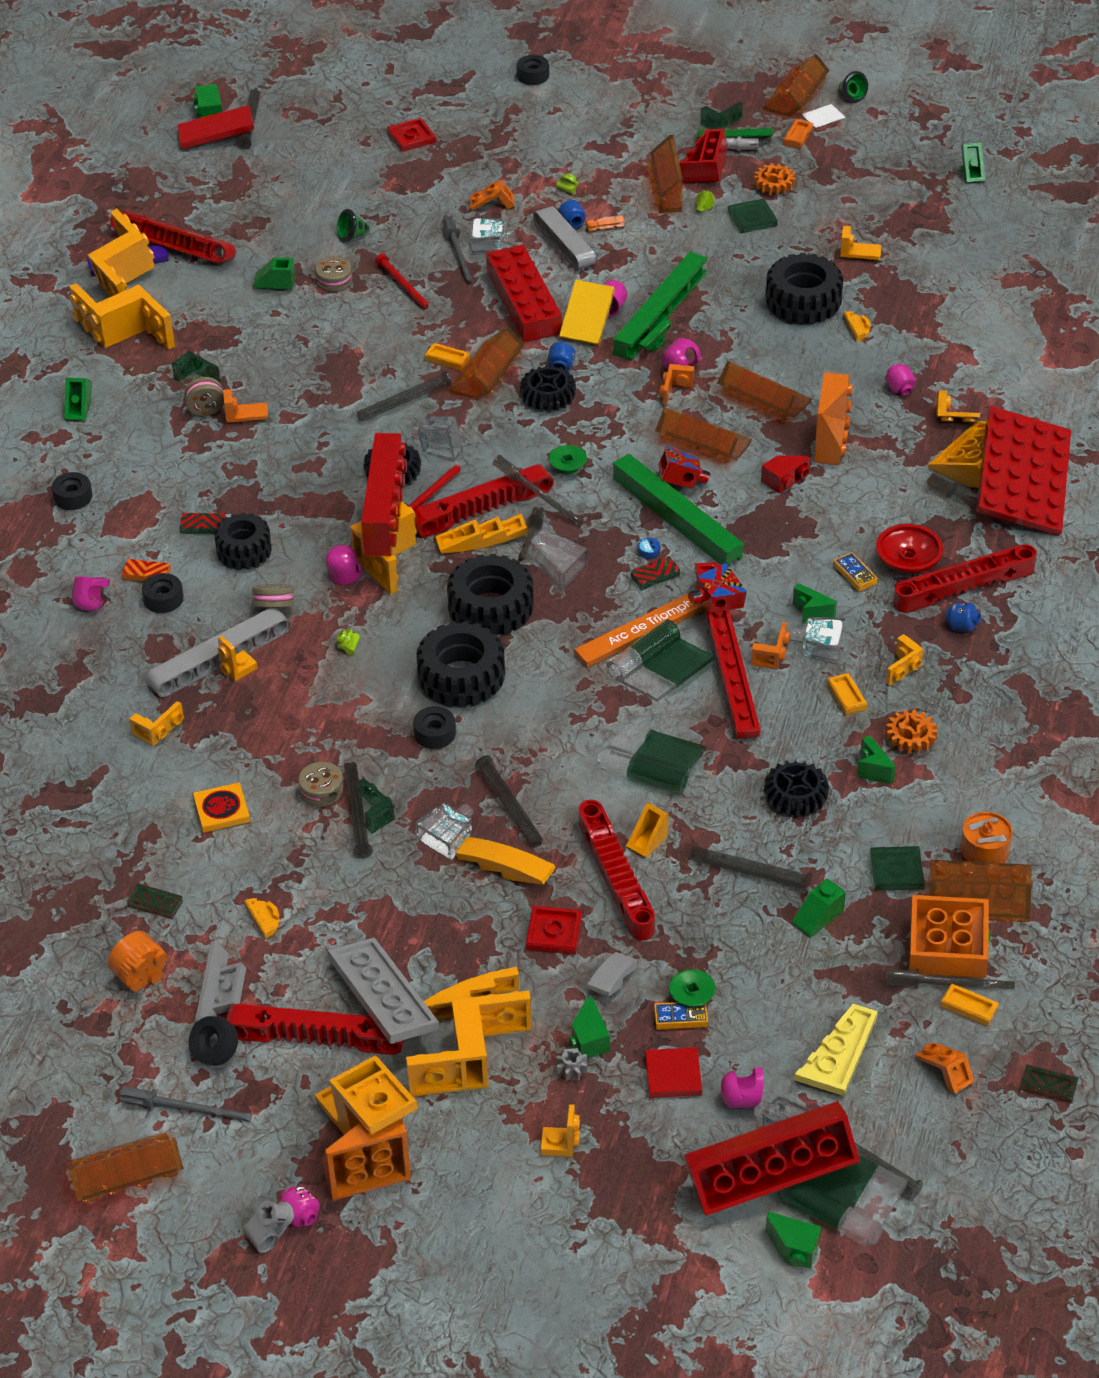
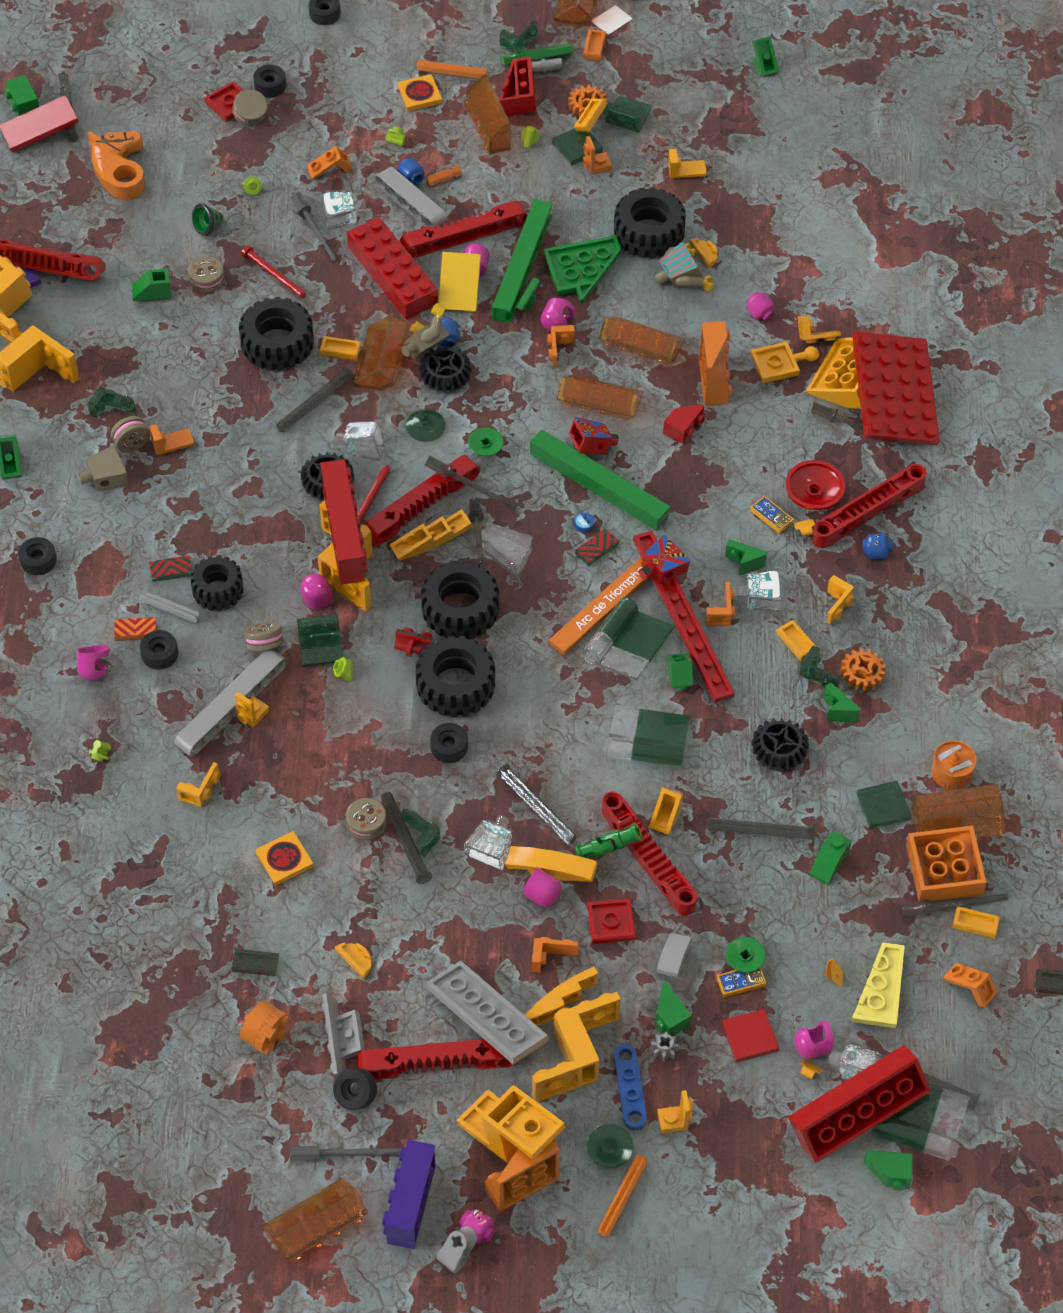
camera: 15 degrees left, 10 degrees up
none -> dark tan torso [78,445,129,491]
none -> orange animal [87,131,145,200]
none -> lime plate [88,740,111,762]
none -> light grey axle [143,592,201,623]
none -> dark tan head [232,89,268,126]
none -> black tyre [239,297,314,371]
none -> lime plate [242,176,262,195]
none -> black tyre [253,64,286,98]
none -> clear green bracket [297,614,343,667]
none -> dark purple brick [382,1139,436,1249]
none -> red hips [394,627,433,657]
none -> tile [397,74,442,111]
none -> red gear [400,200,528,258]
none -> dark tan torso [401,303,449,359]
none -> clear green dish [406,409,445,442]
none -> orange axle [417,60,487,80]
none -> dark pink helmet [523,867,561,907]
none -> orange bracket [532,937,579,973]
none -> green wing [543,235,621,304]
none -> light orange tile [574,99,608,132]
none -> green piece [575,823,643,859]
none -> orange bracket [583,136,612,175]
none -> clear green dish [587,1124,633,1168]
none -> orange axle [598,1155,647,1237]
none -> clear green bracket [605,96,652,133]
none -> blue plate [614,1044,647,1131]
none -> dark tan torso [654,242,714,291]
none -> green slope [667,653,693,690]
none -> light orange plate [750,342,819,384]
none -> light orange piece [794,519,815,536]
none -> clear green bracket [800,645,840,688]
none -> light orange piece [800,1060,823,1079]
none -> light orange piece [826,959,843,988]

